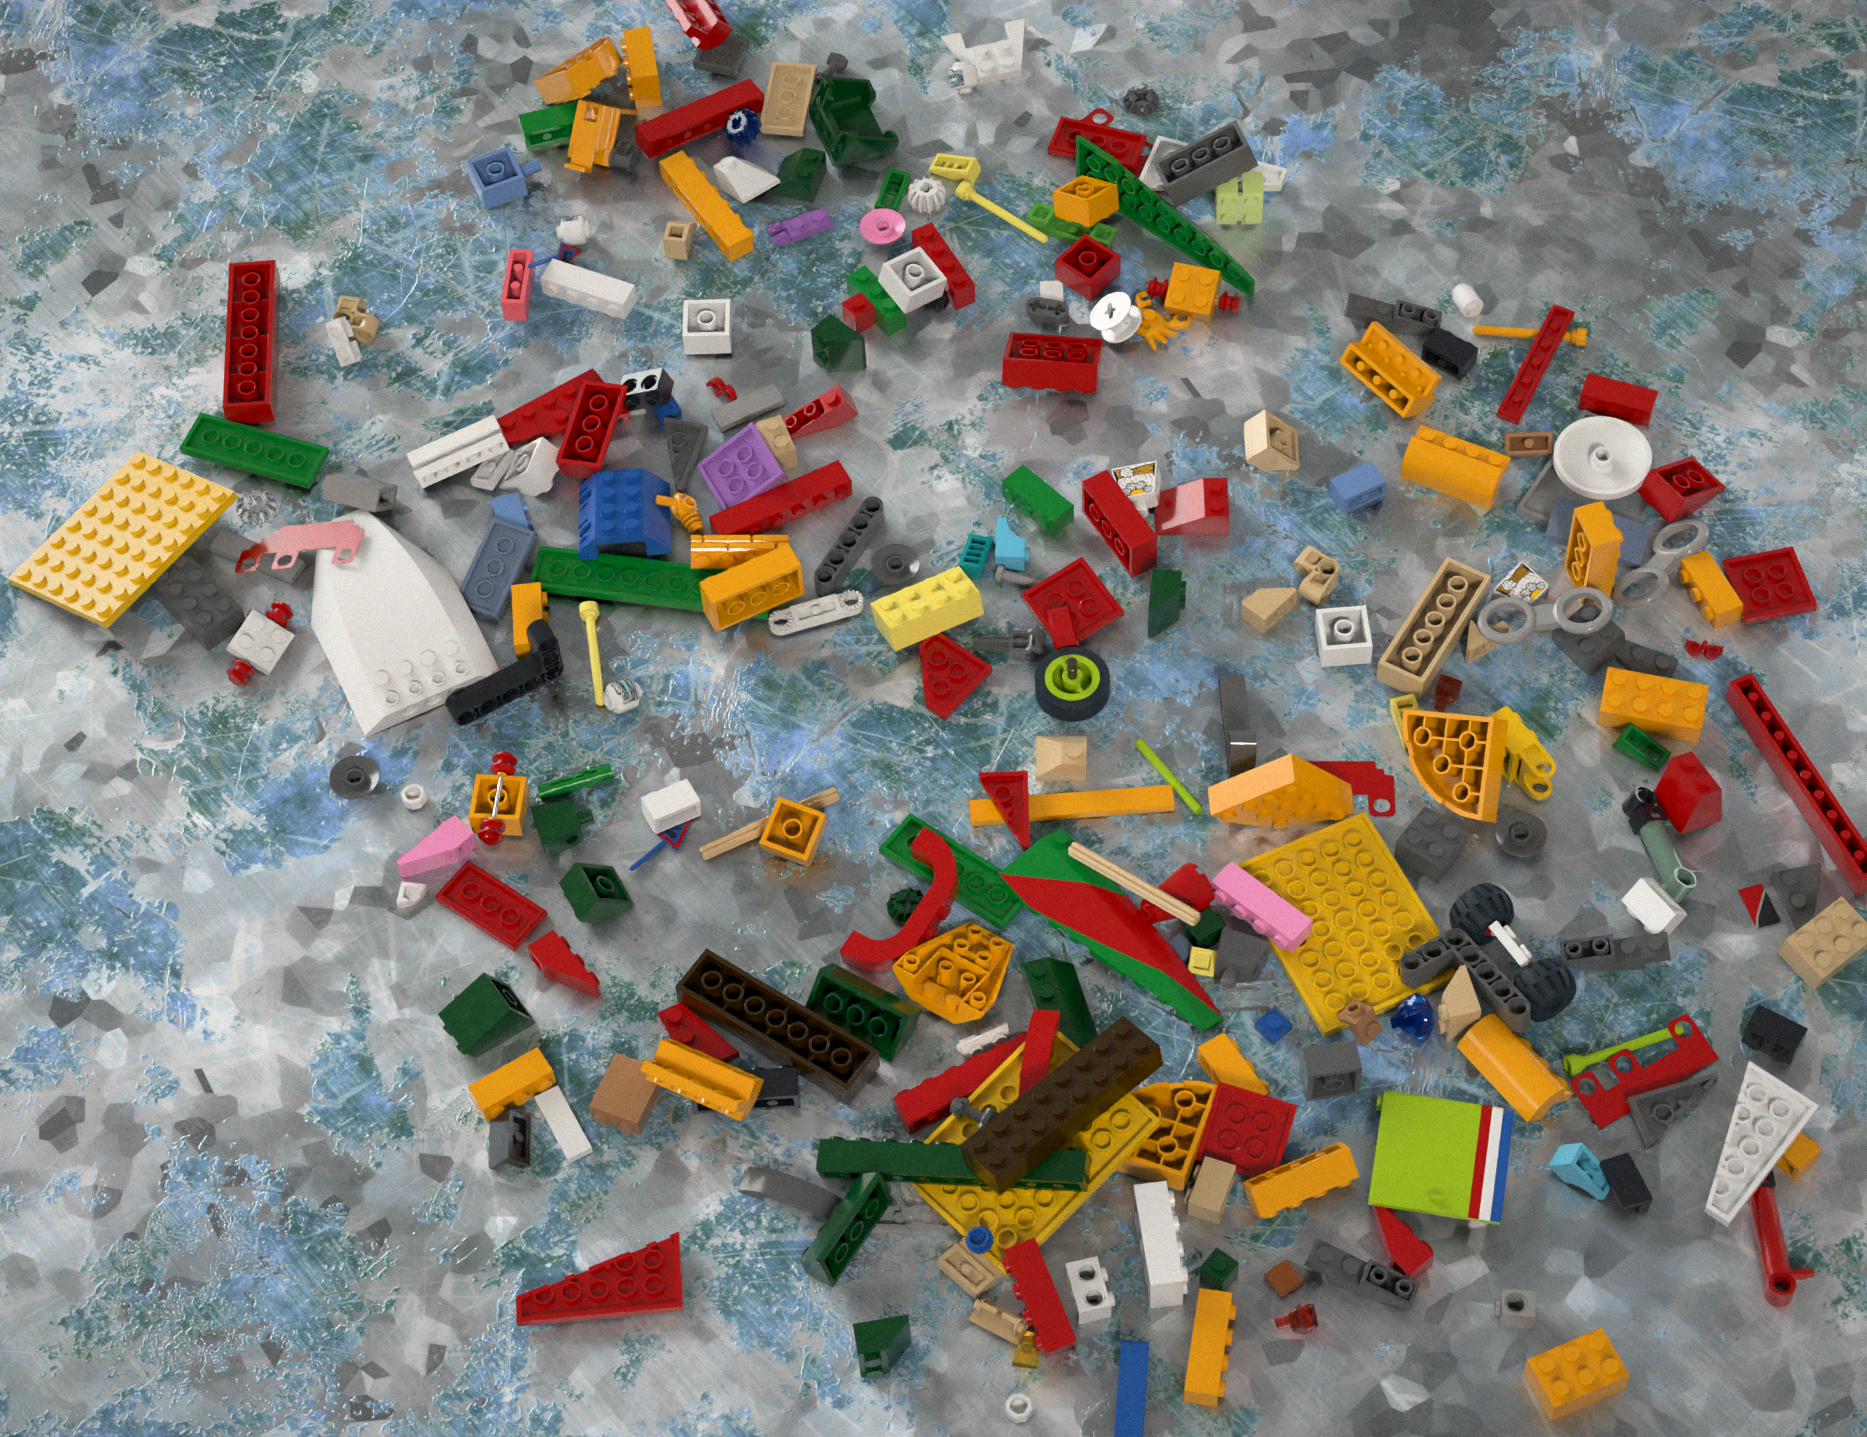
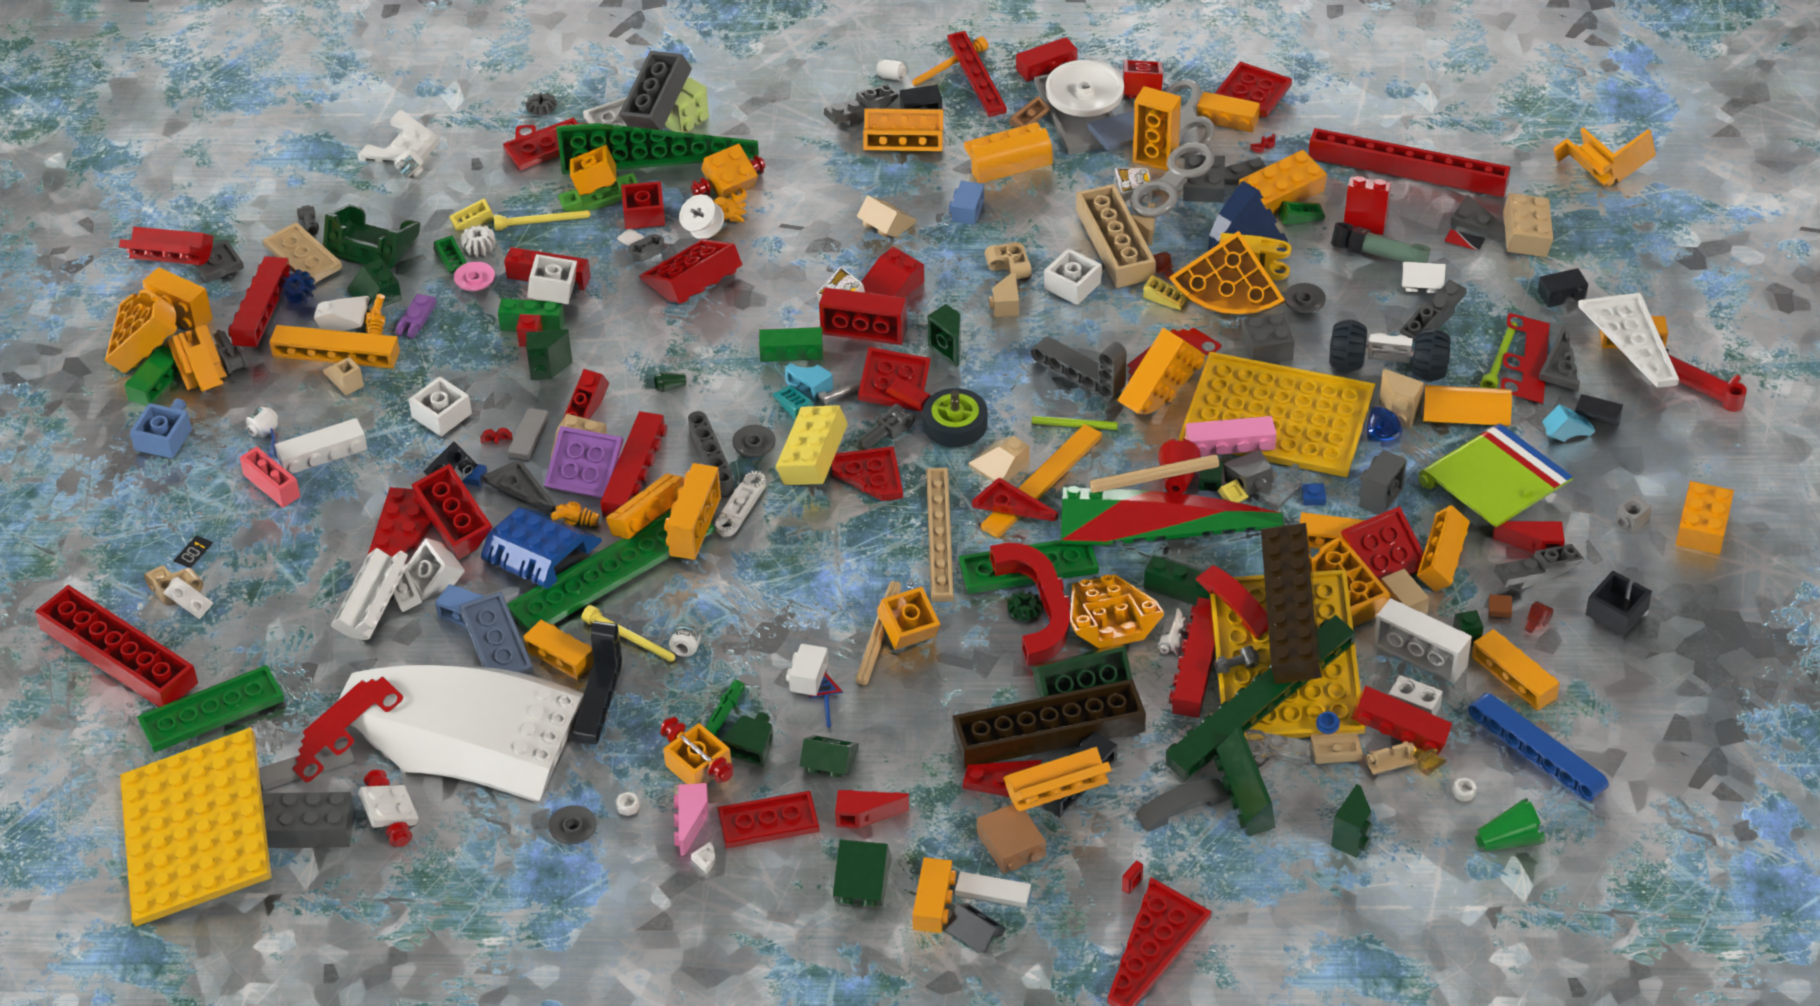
camera: 50 degrees left, 10 degrees down
light grey brick [322,472,398,512] -> none
medium nougat bracket [1338,1000,1382,1047] -> none
dark grey beam [1400,928,1531,1032] -> none
none -> black sticker [173,536,213,568]
none -> light orange piece [364,294,385,335]
none -> dark green cone [654,372,687,393]
none -> tan tile [926,468,954,602]
none -> red tile [1122,860,1144,894]
none -> dark blue brick [1208,181,1288,252]
none -> black piece [1585,570,1652,636]

